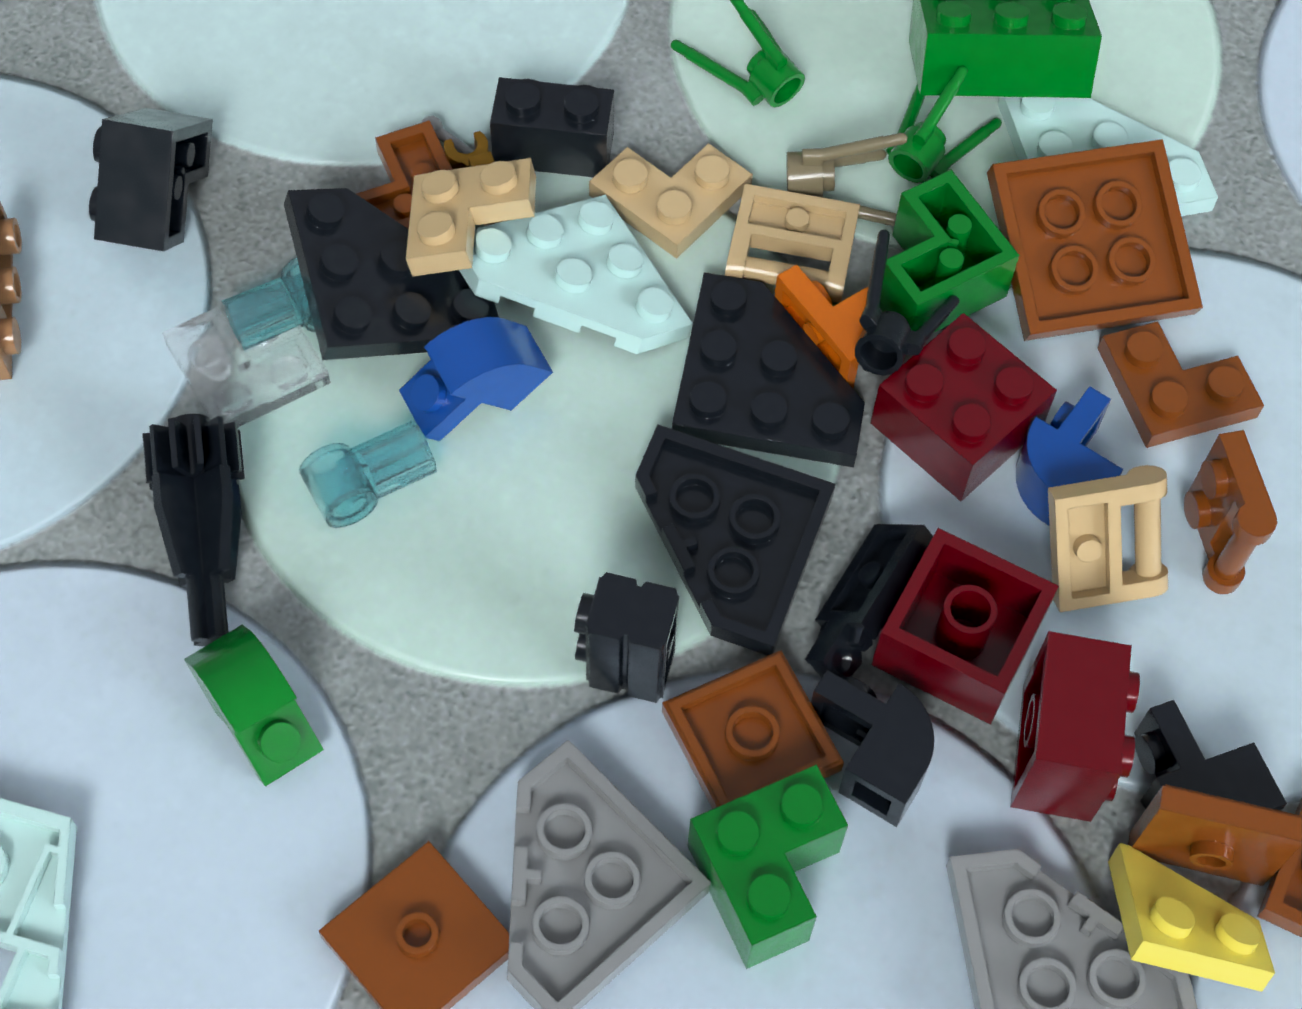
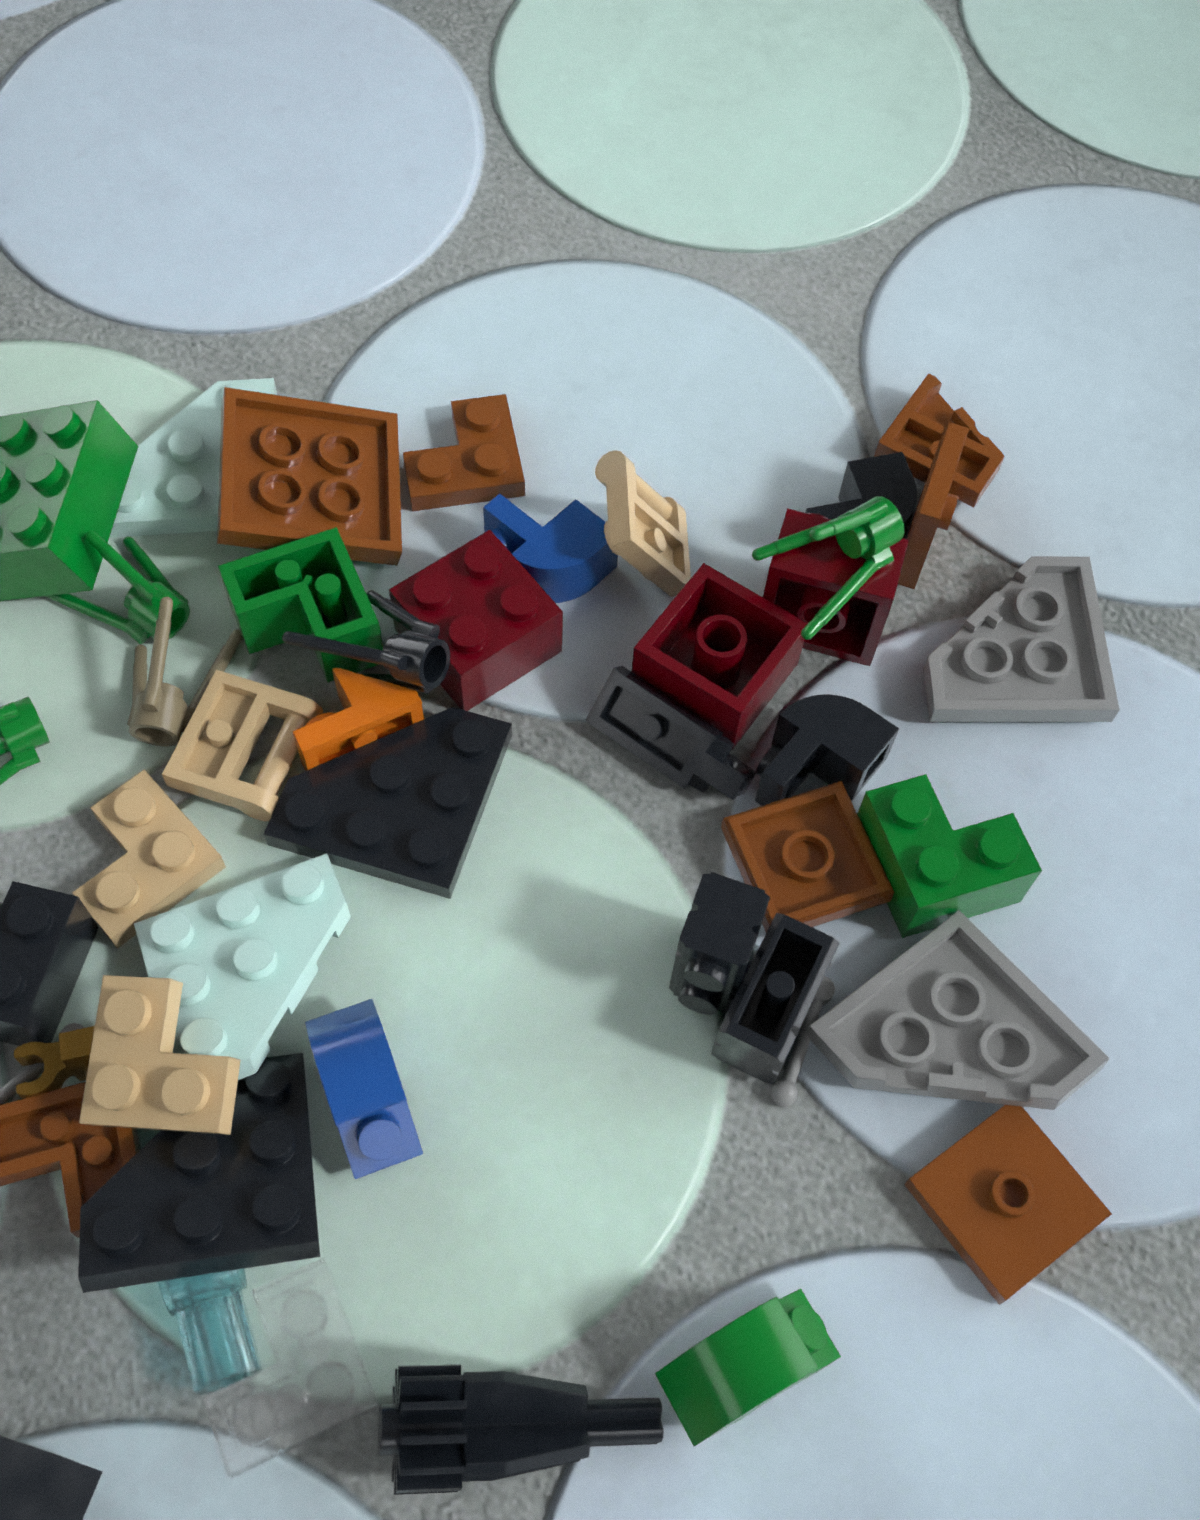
camera: 85 degrees left, 0 degrees up
clear light blue piece [299,421,437,528] -> none
black plate [635,424,836,656] -> none
light yellow wing [1108,843,1275,992] -> none
dark orange plate [1184,430,1278,594] -> none
none -> black brick [711,913,840,1085]
none -> green plant [752,496,904,640]
none -> light grey hinge [771,976,835,1107]

